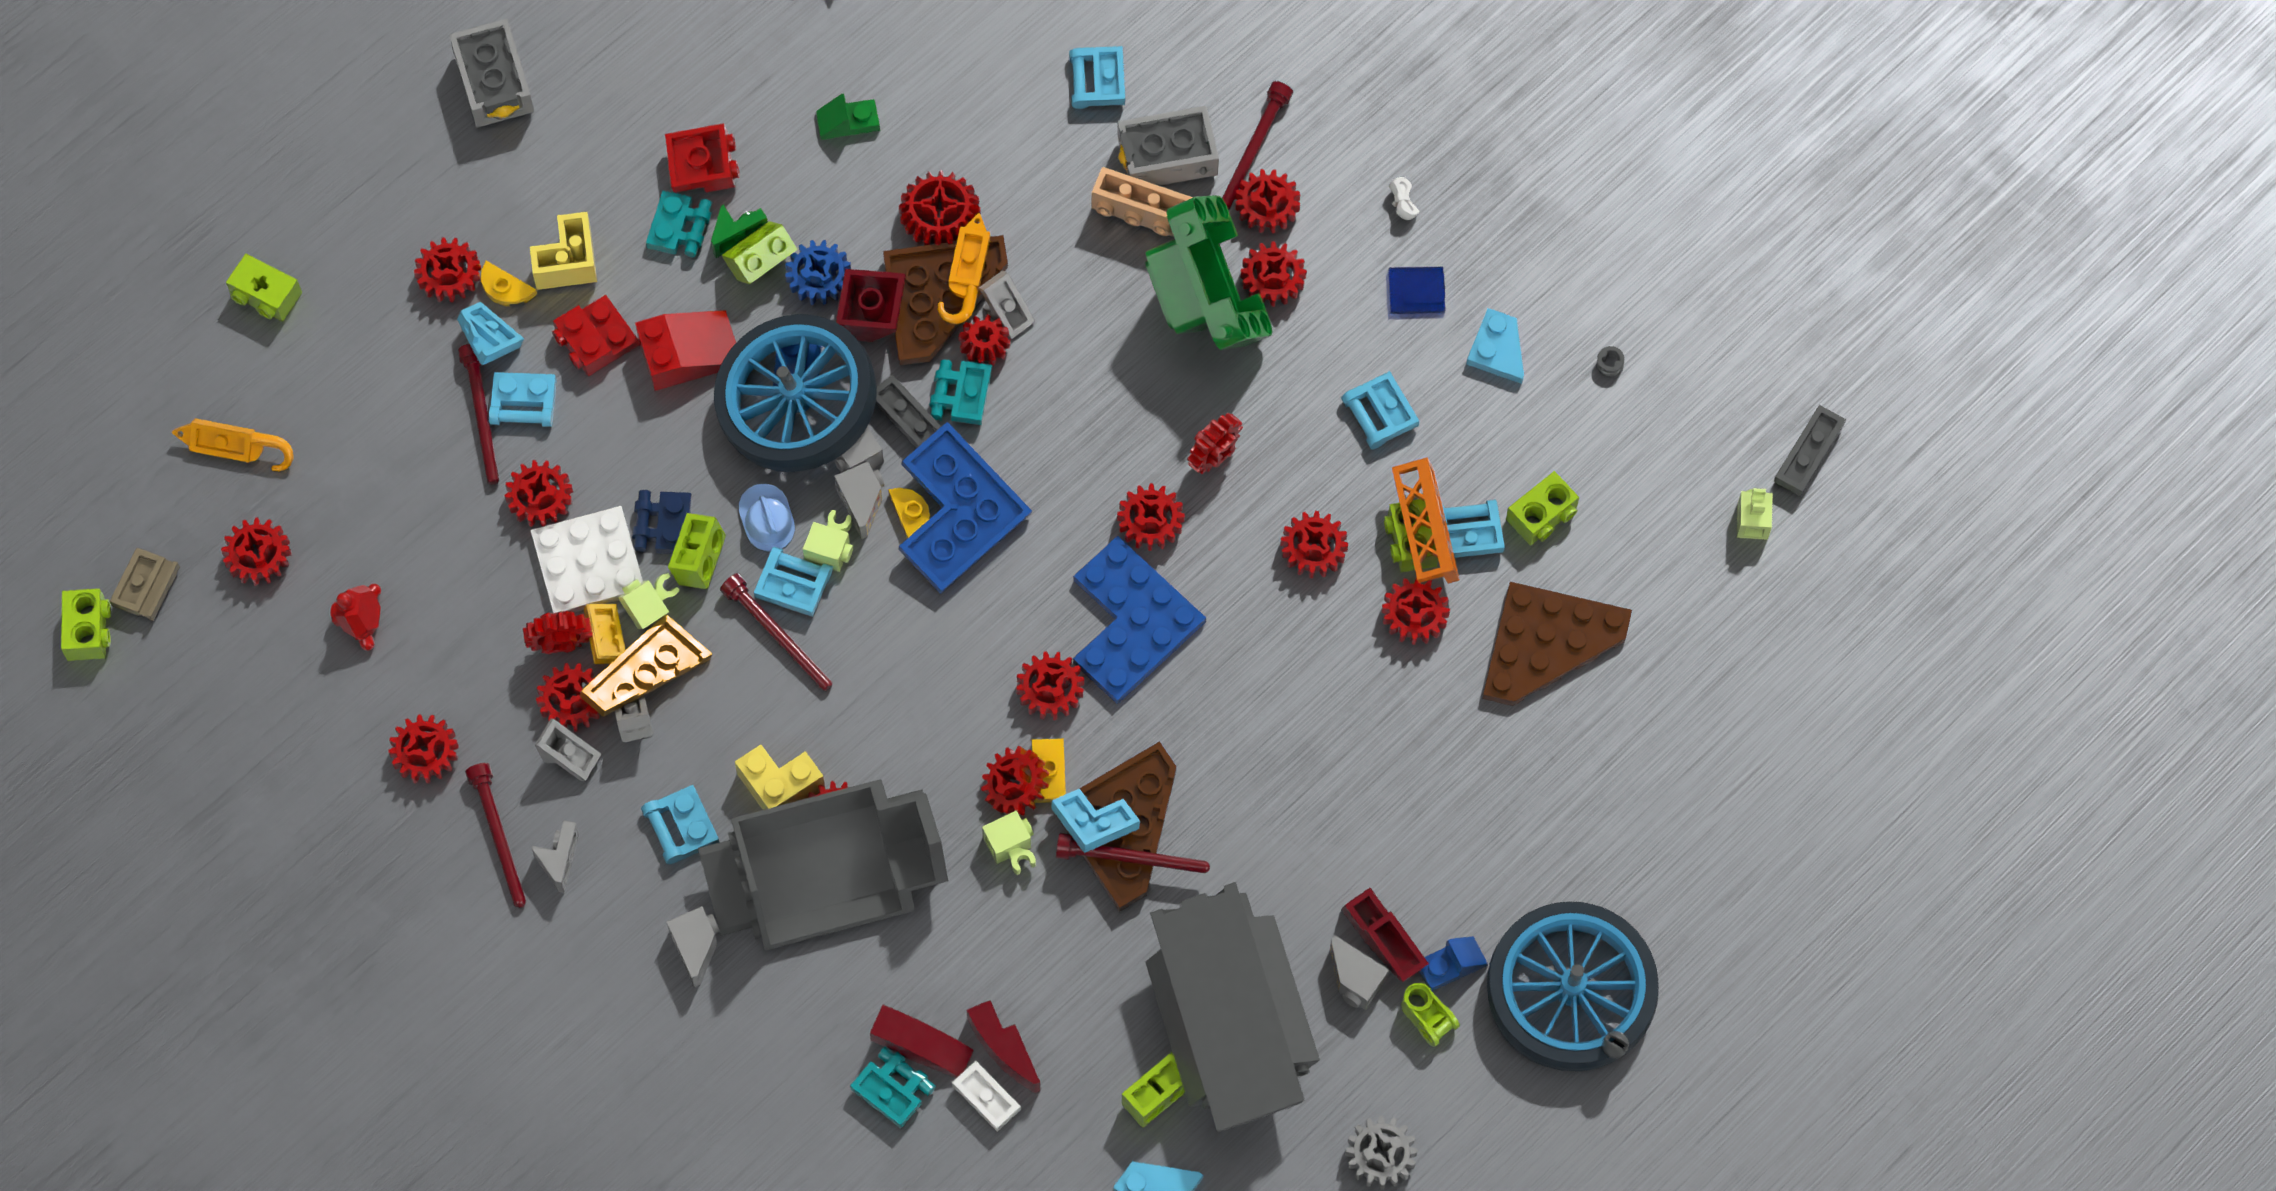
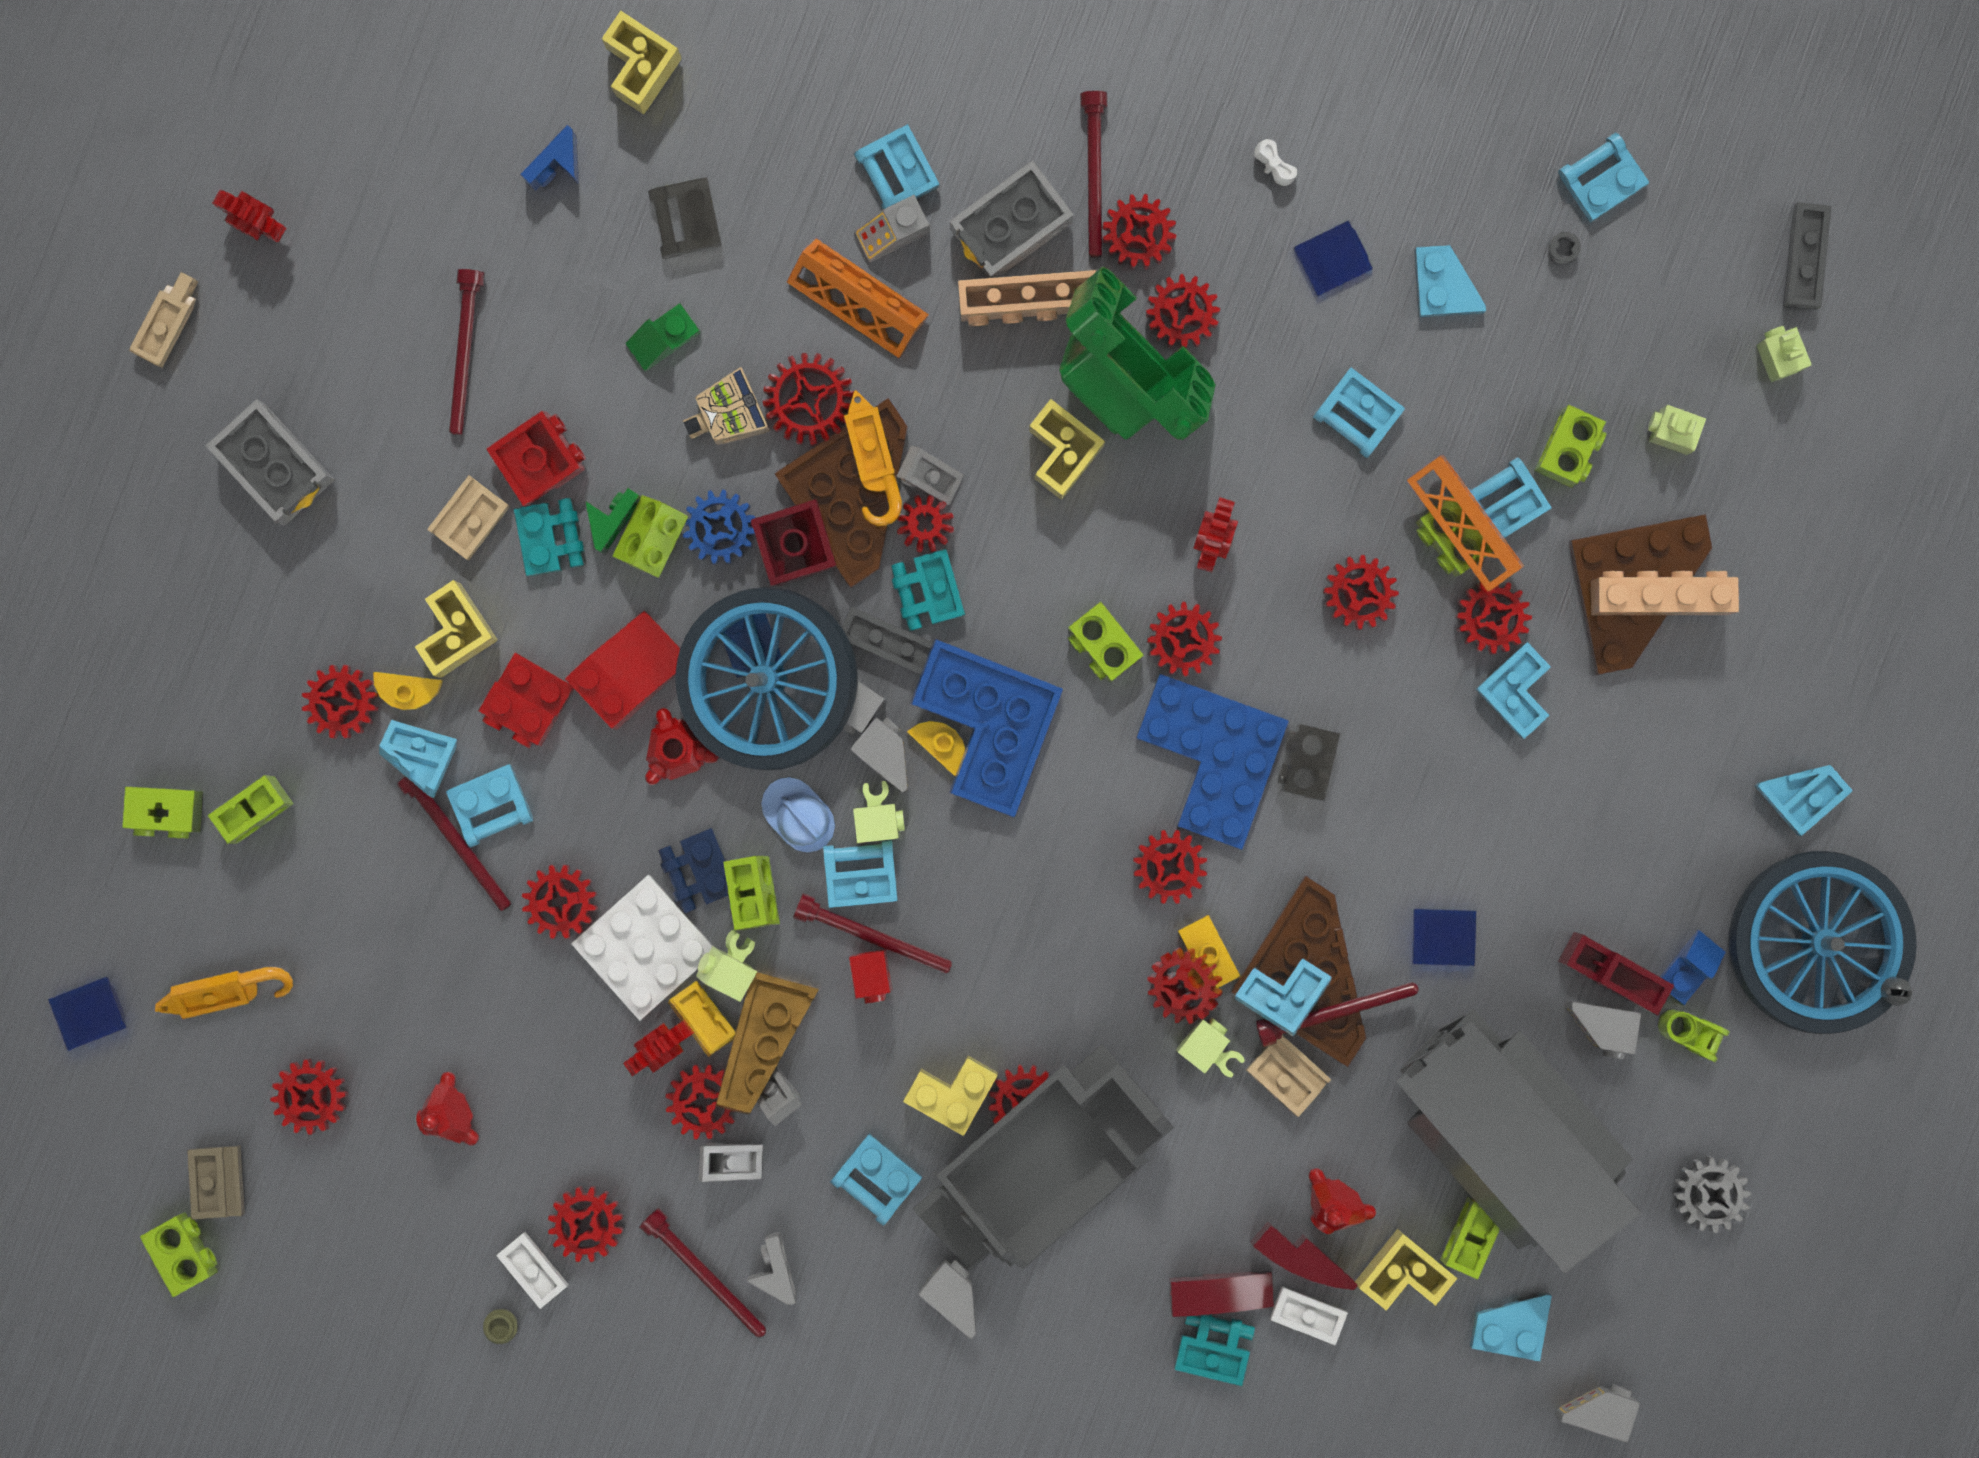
camera: 25 degrees left, 20 degrees up
none -> clear blue piece [48,976,128,1051]
none -> lime brick [208,775,294,844]
none -> tan plate [427,475,510,561]
none -> dark red piece [449,269,485,435]
none -> olive plate [483,1309,518,1344]
none -> white plate [496,1232,569,1309]
none -> red rock [645,708,719,785]
none -> clear smoke plate [648,177,722,259]
none -> torso [683,367,770,445]
none -> orange fence [787,238,929,358]
none -> red brick [849,949,893,1004]
none -> light grey slope [854,195,930,263]
none -> light yellow brick [1029,399,1105,500]
none -> lime brick [1067,602,1144,683]
none -> tan plate [1246,1035,1331,1117]
none -> clear smoke brick [1277,724,1340,801]
none -> red rock [1309,1168,1376,1234]
none -> light yellow brick [1355,1229,1458,1311]
none -> clear blue piece [1412,909,1476,966]
none -> medium azure plate [1475,642,1551,739]
none -> medium azure plate [1558,133,1650,223]
none -> light nougat brick [1591,571,1739,615]
none -> yellowish green brick [1647,405,1706,455]
none -> medium azure wing [1755,765,1853,836]

